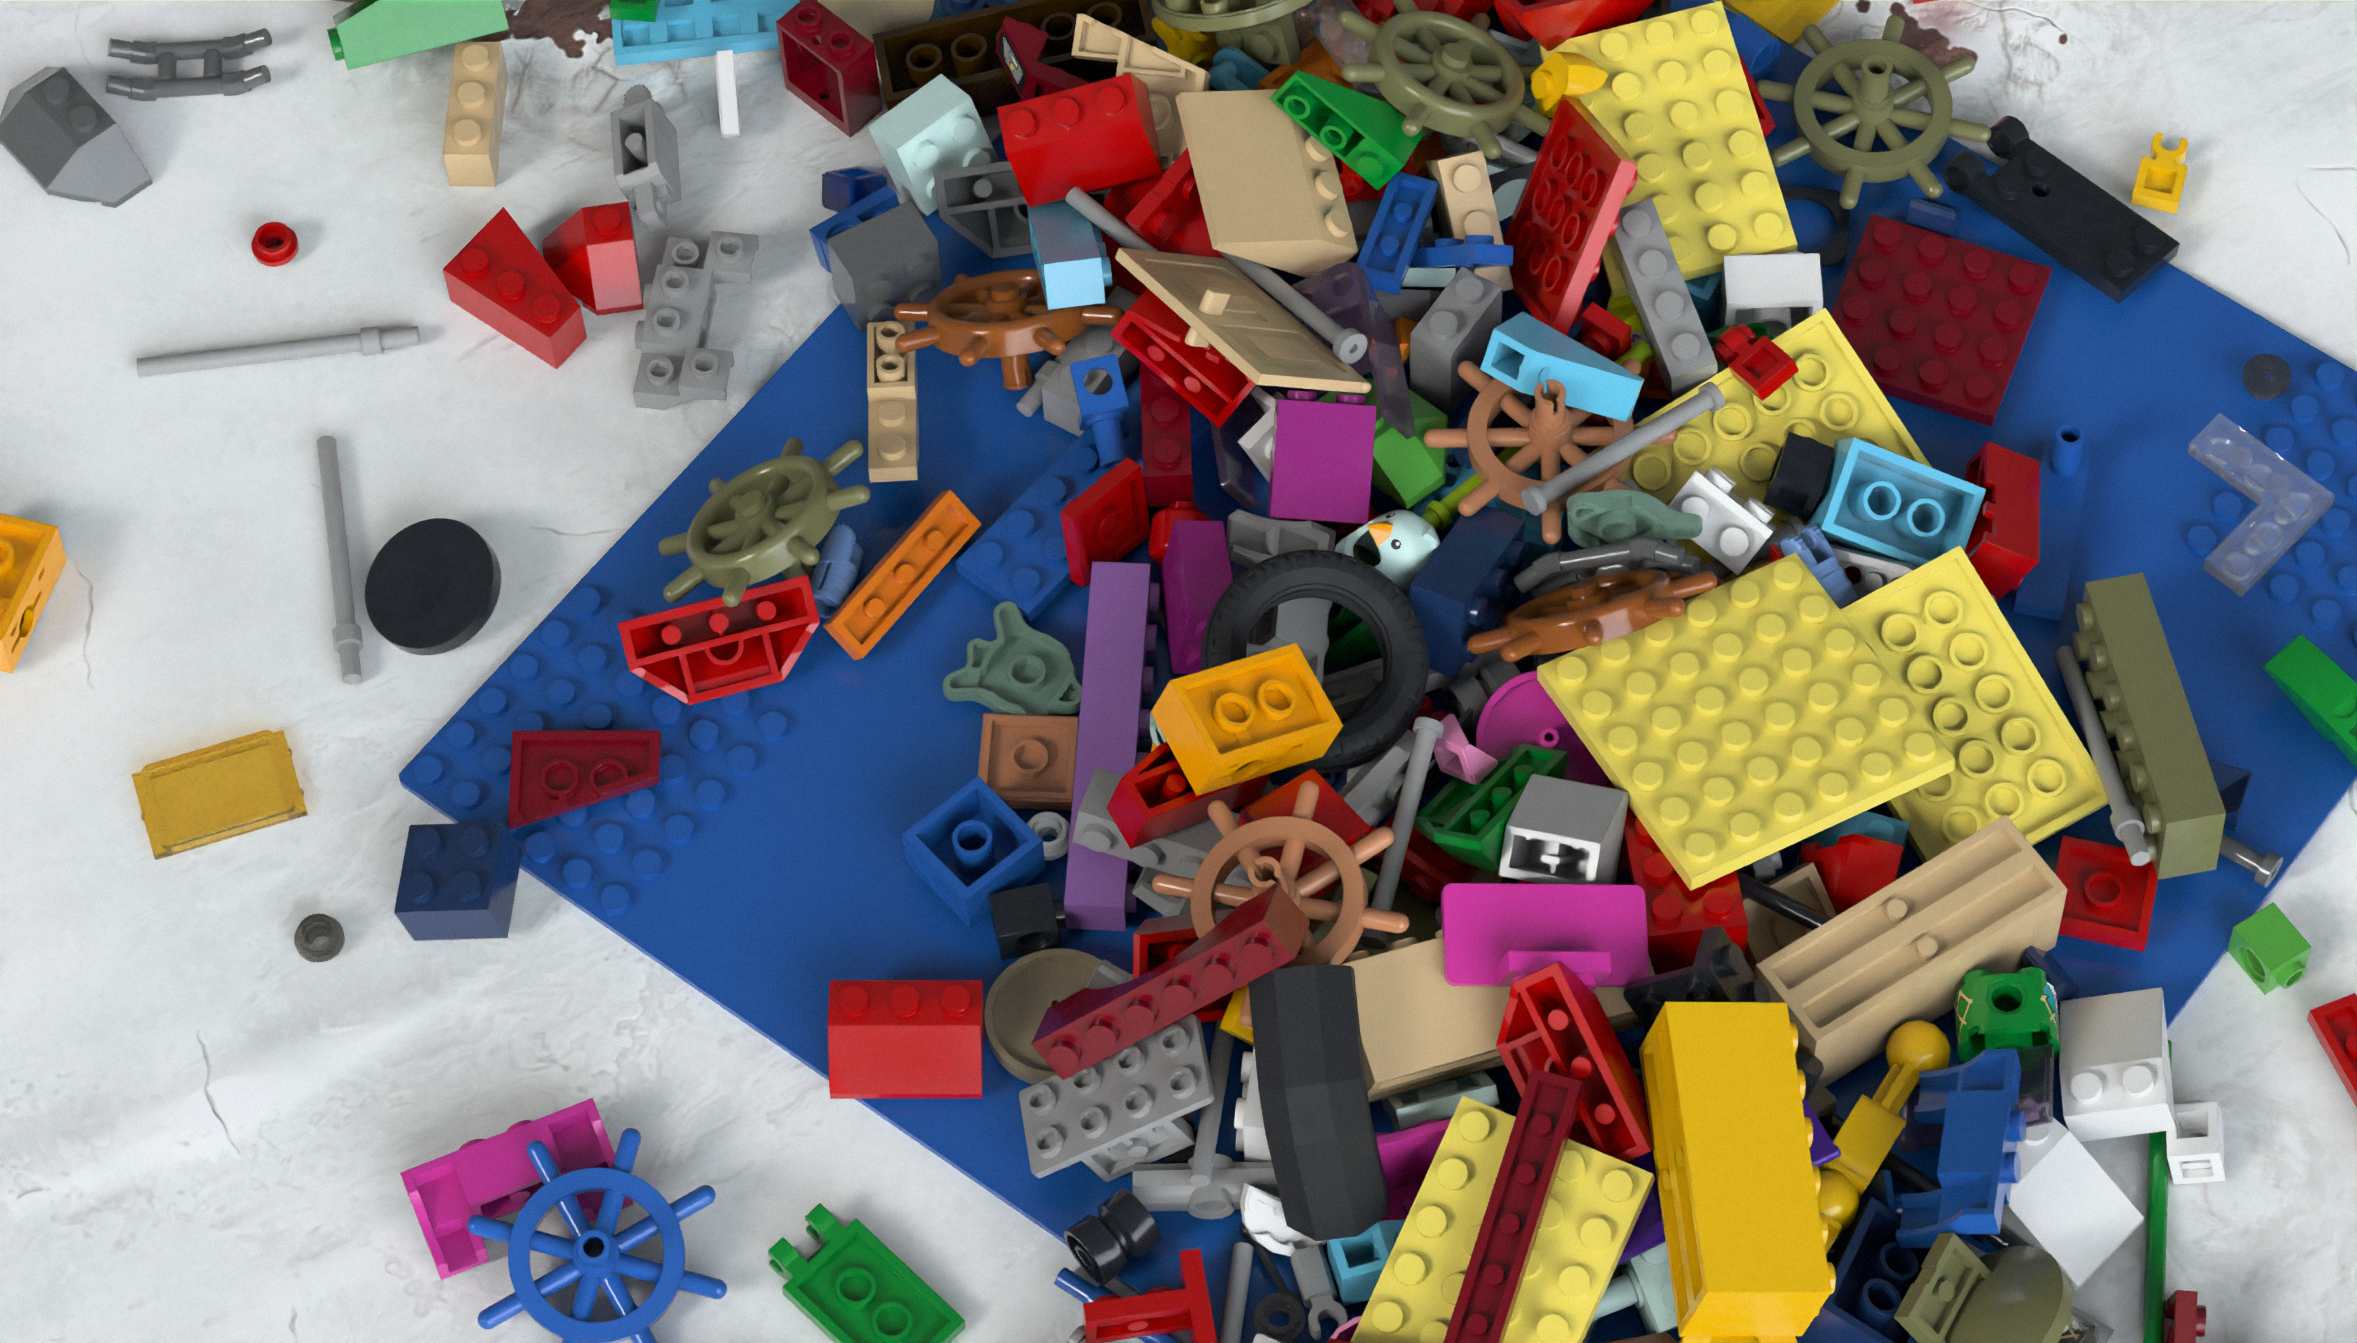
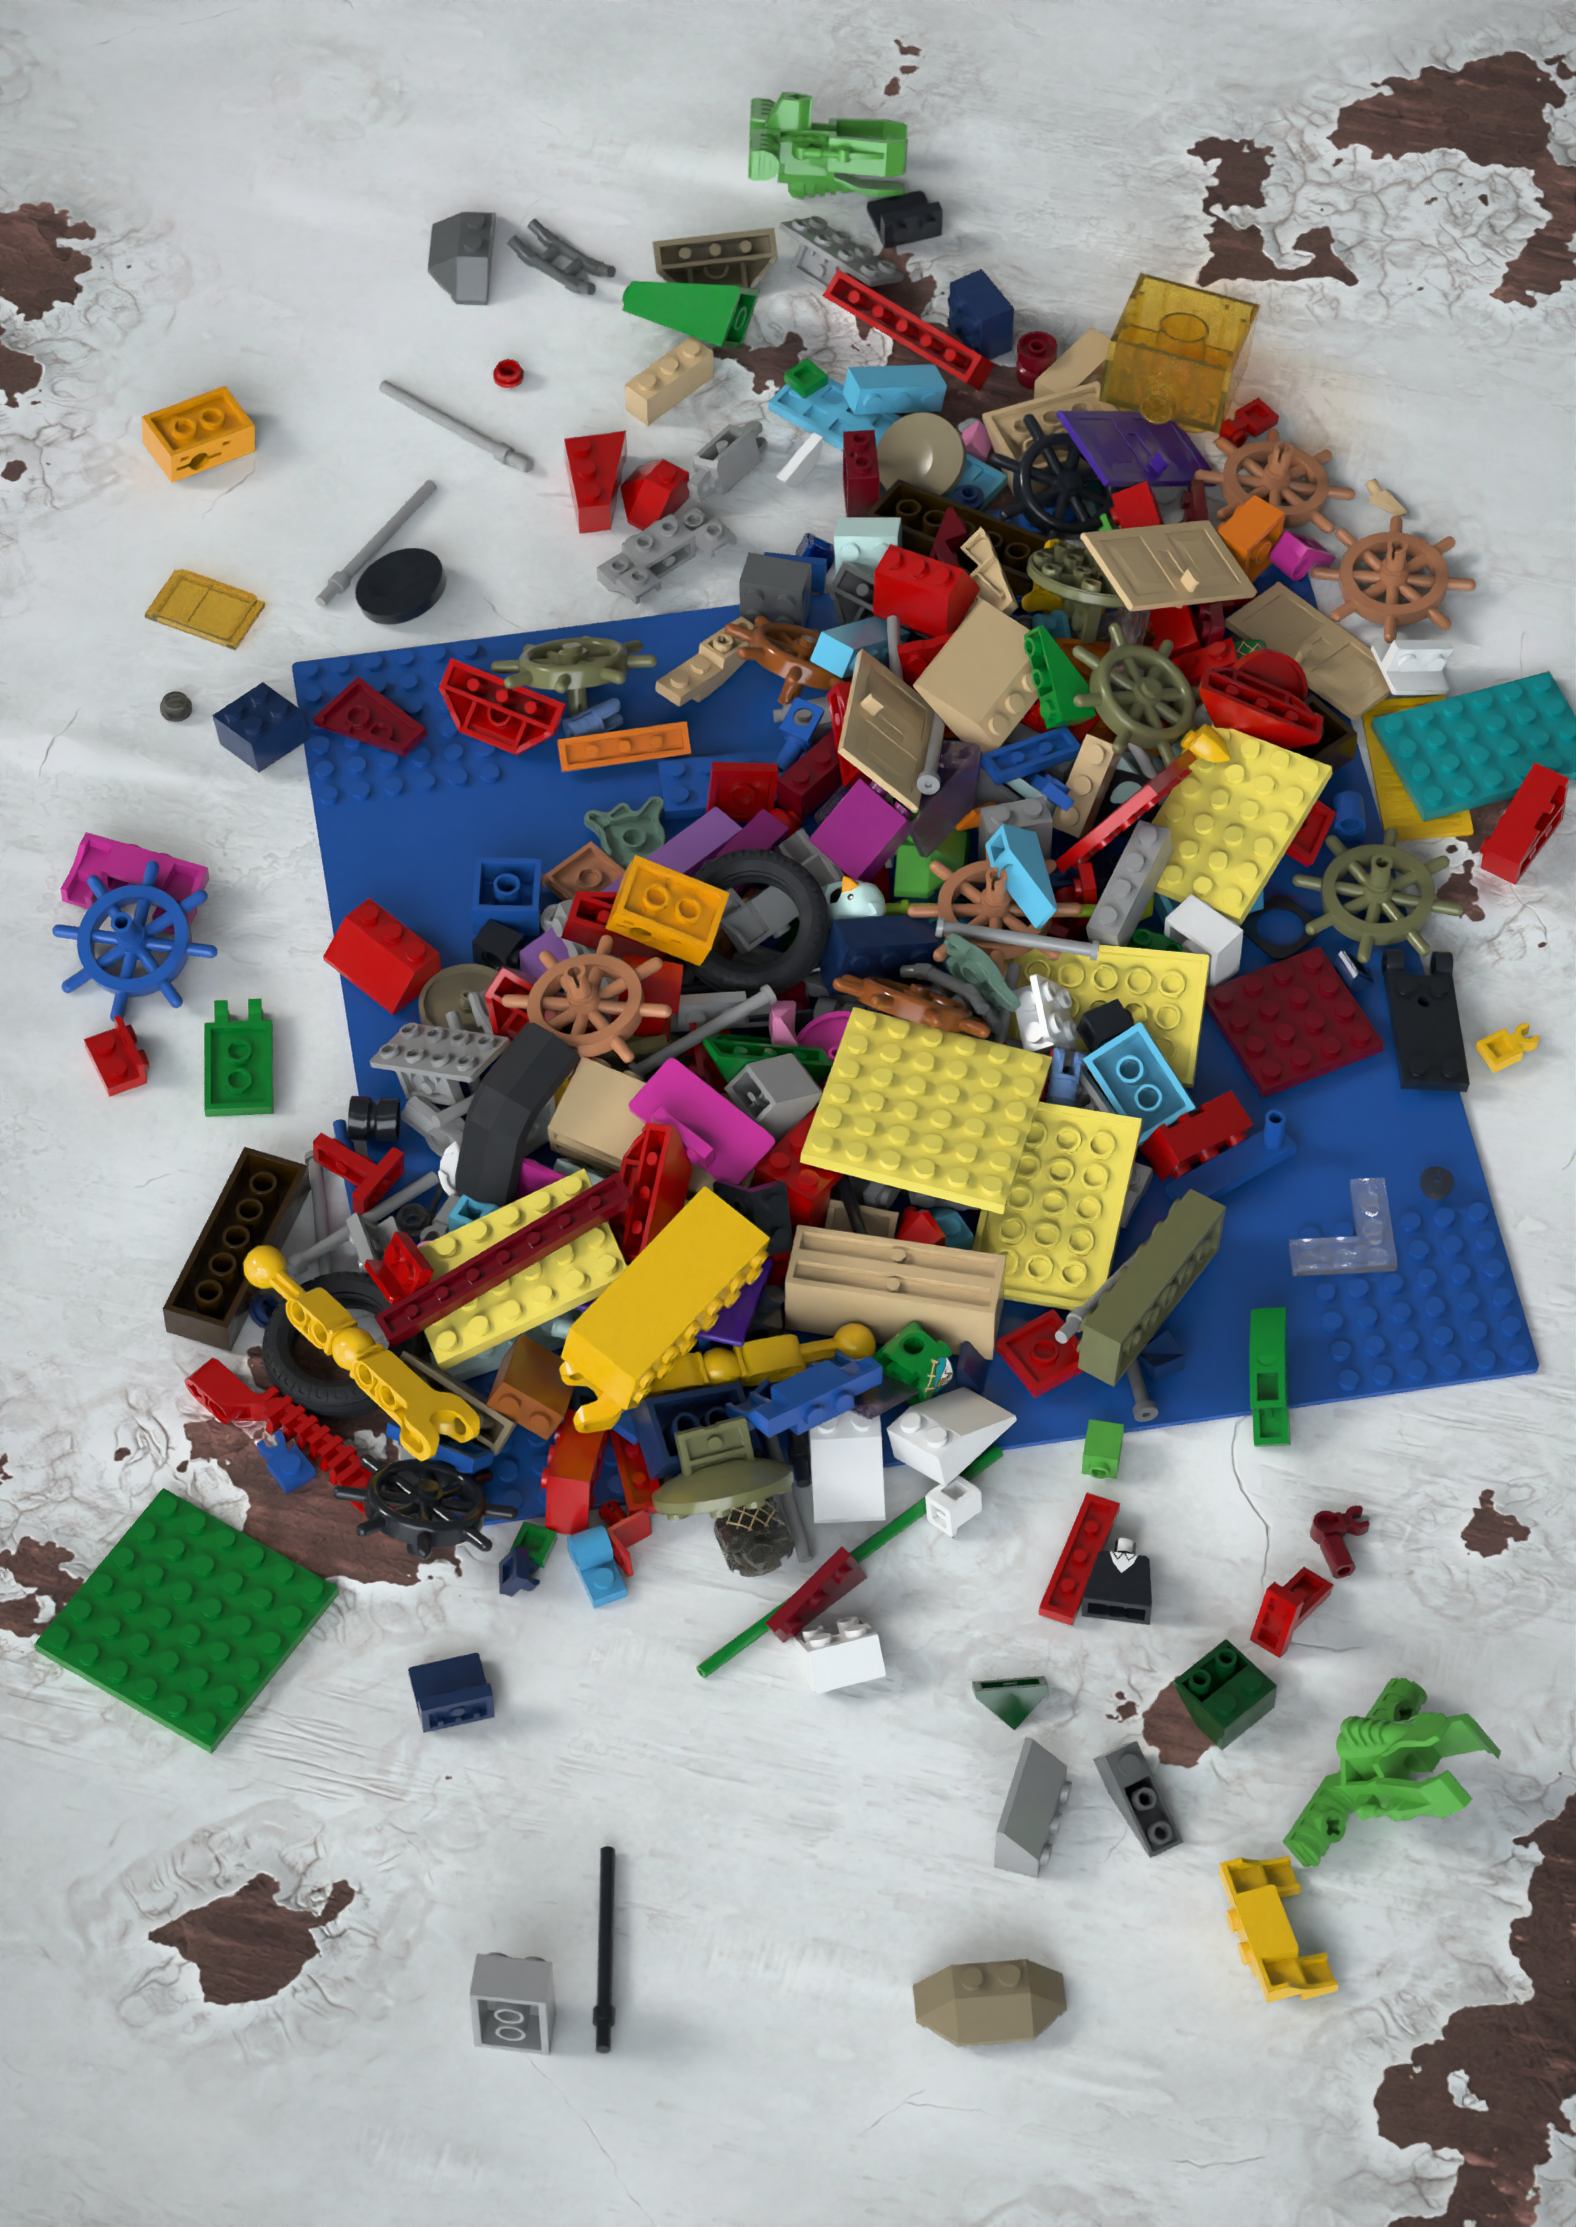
camera: 40 degrees right, 5 degrees down
dark red arch [1031,884,1310,1080] -> none
red plate [1712,323,1799,402] -> none

